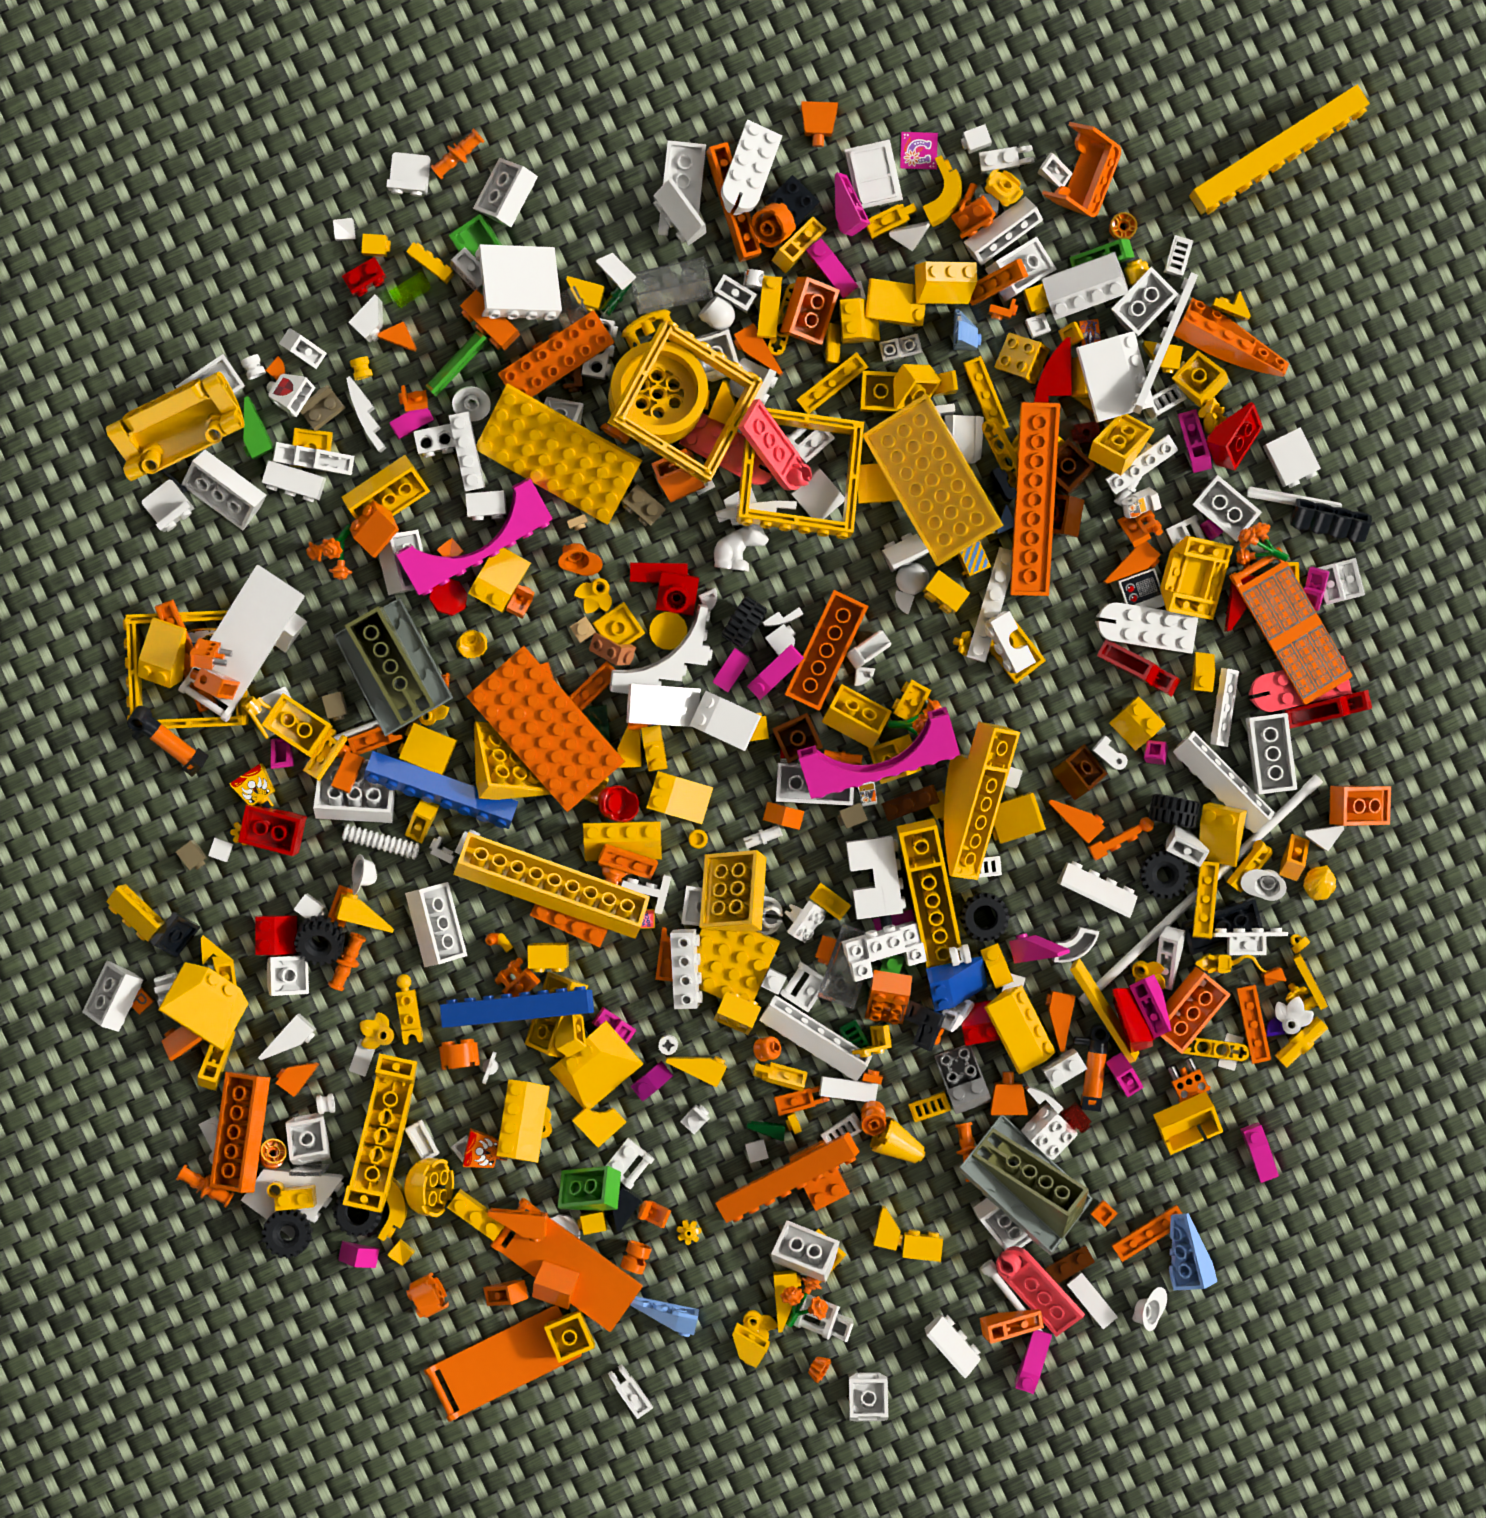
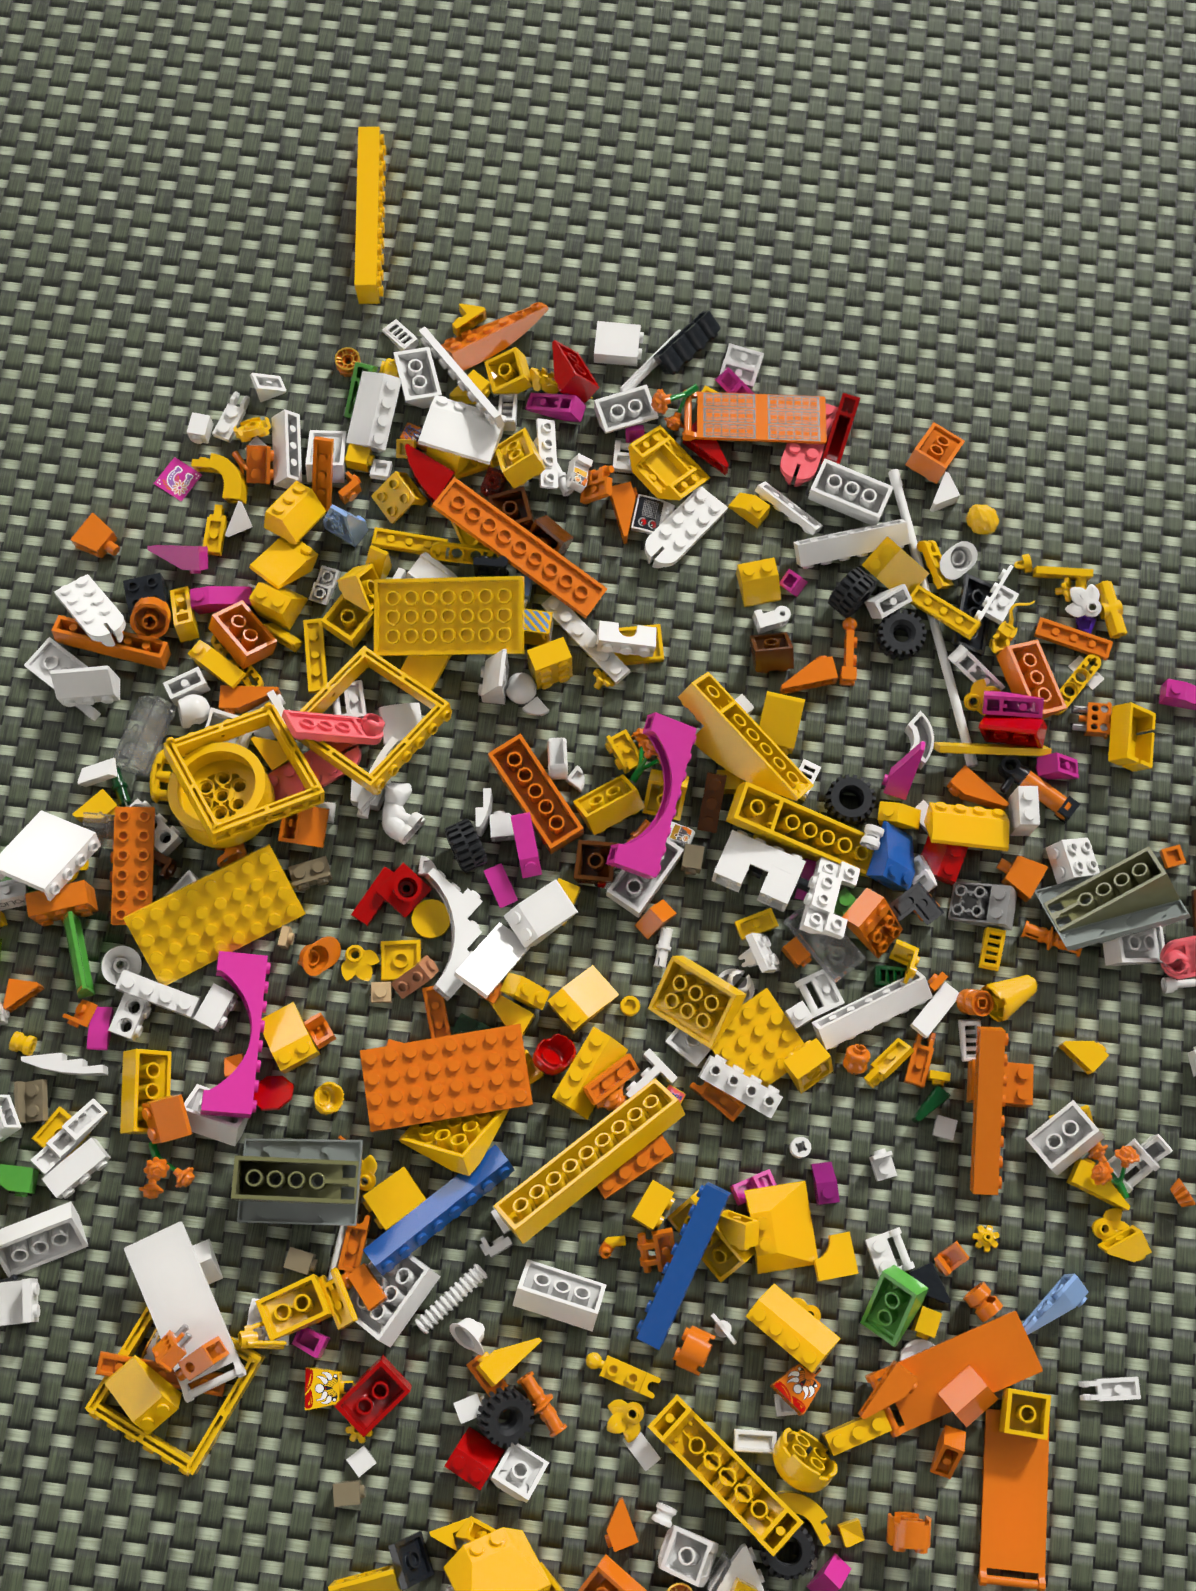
camera: 60 degrees left, 15 degrees down
piece [127,706,209,777] -> none
white slope [258,1014,316,1060] -> none
yellow slope [405,799,440,844] -> none
yellow slope [665,1056,727,1087] -> none
white leg [743,269,764,292] -> none
white piece [845,140,903,209] -> none
yellow brick [902,1229,943,1262] -> none
white slope [1025,1086,1064,1113] -> none
orange windscreen [1042,122,1121,217] -> none
white slope [1057,861,1138,918] -> none
clear red brick [1061,1102,1092,1133] -> none
red slope [1097,639,1181,697] -> none
orange slope [1261,966,1287,986] -> none
light orange slope [1279,834,1310,881] -> none

